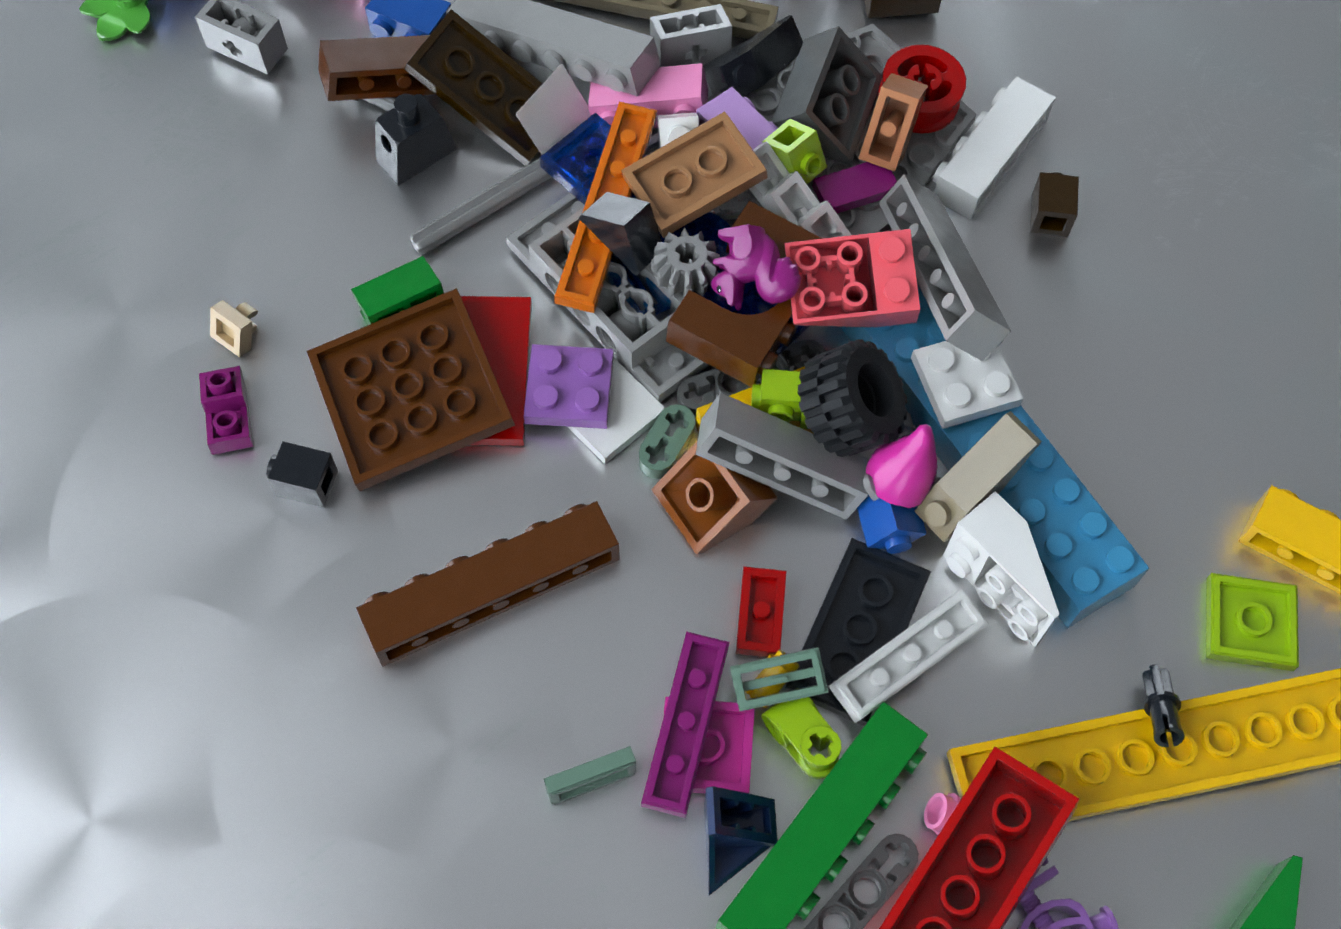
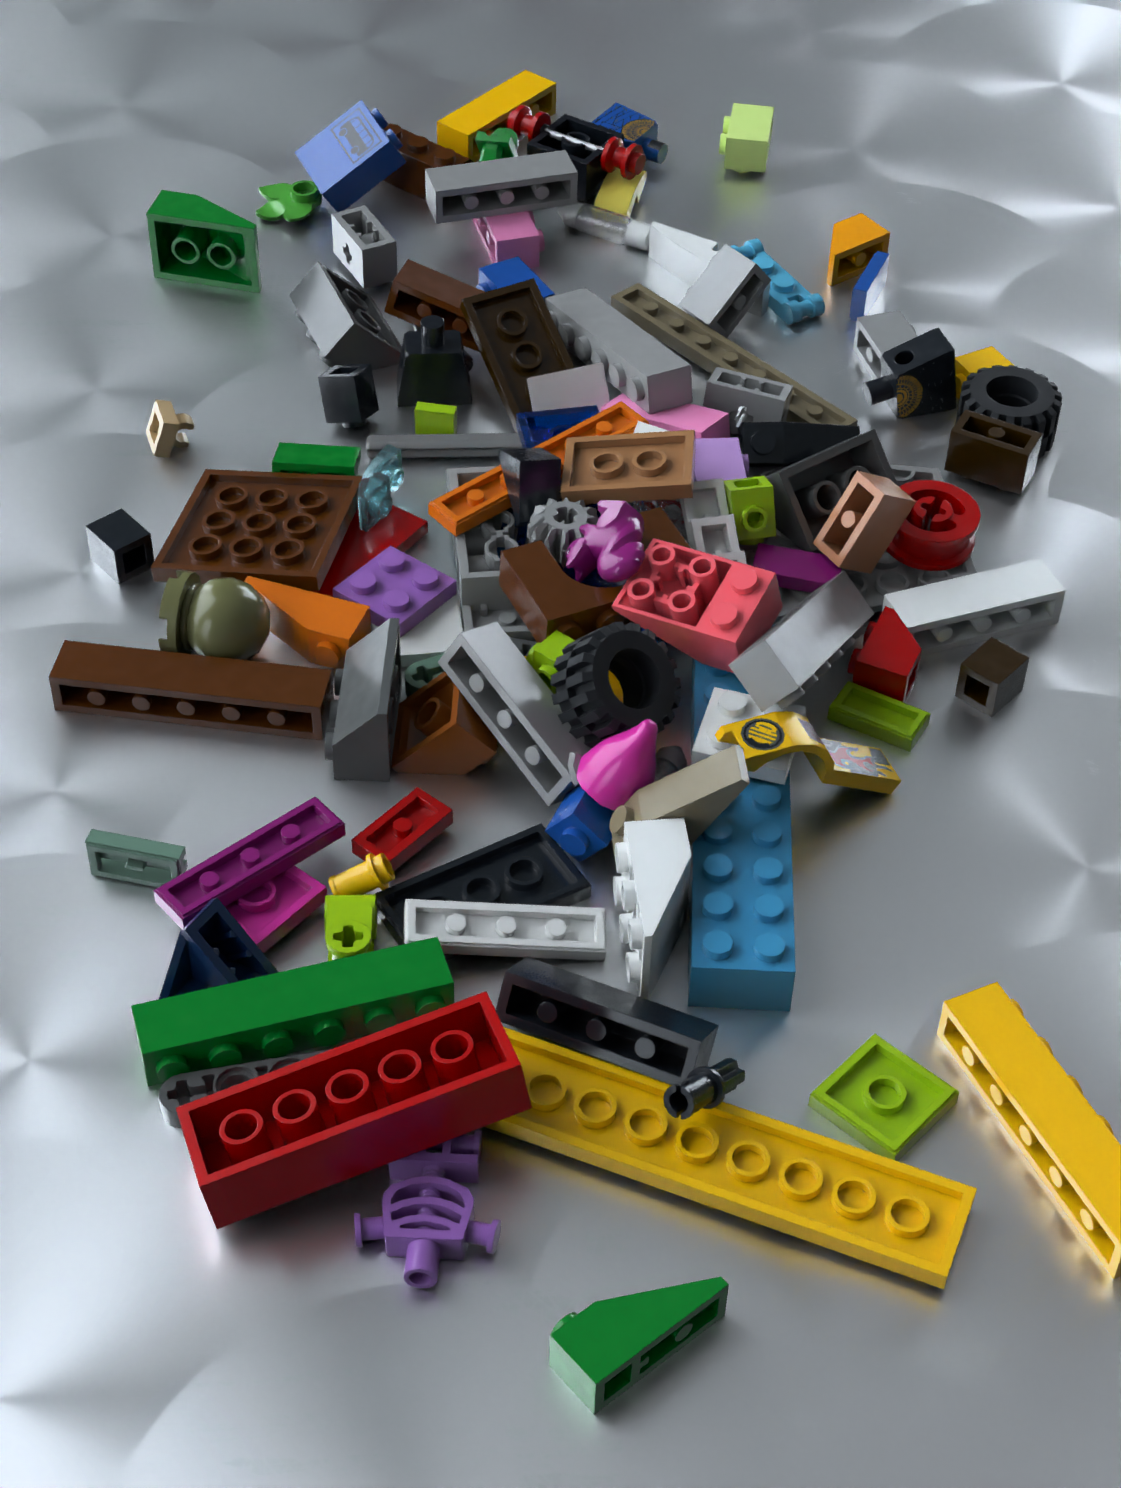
camera: 35 degrees right, 20 degrees down
magenta slope [199,366,253,455] -> none
sand green tile [730,647,829,712] -> none
none -> green slope [146,190,262,293]
none -> olive tile [158,570,270,660]
none -> orange slope [244,576,371,669]
none -> dark grey slope [289,262,402,370]
none -> black brick [318,364,379,428]
none -> dark grey slope [324,618,402,782]
none -> clear light blue slope [358,444,404,532]
none -> lime tile [414,401,457,434]
none -> black brick [496,956,719,1085]
none -> yellow piece [715,711,901,794]
none -> lime tile [827,681,931,752]
none -> red slope [847,606,922,703]

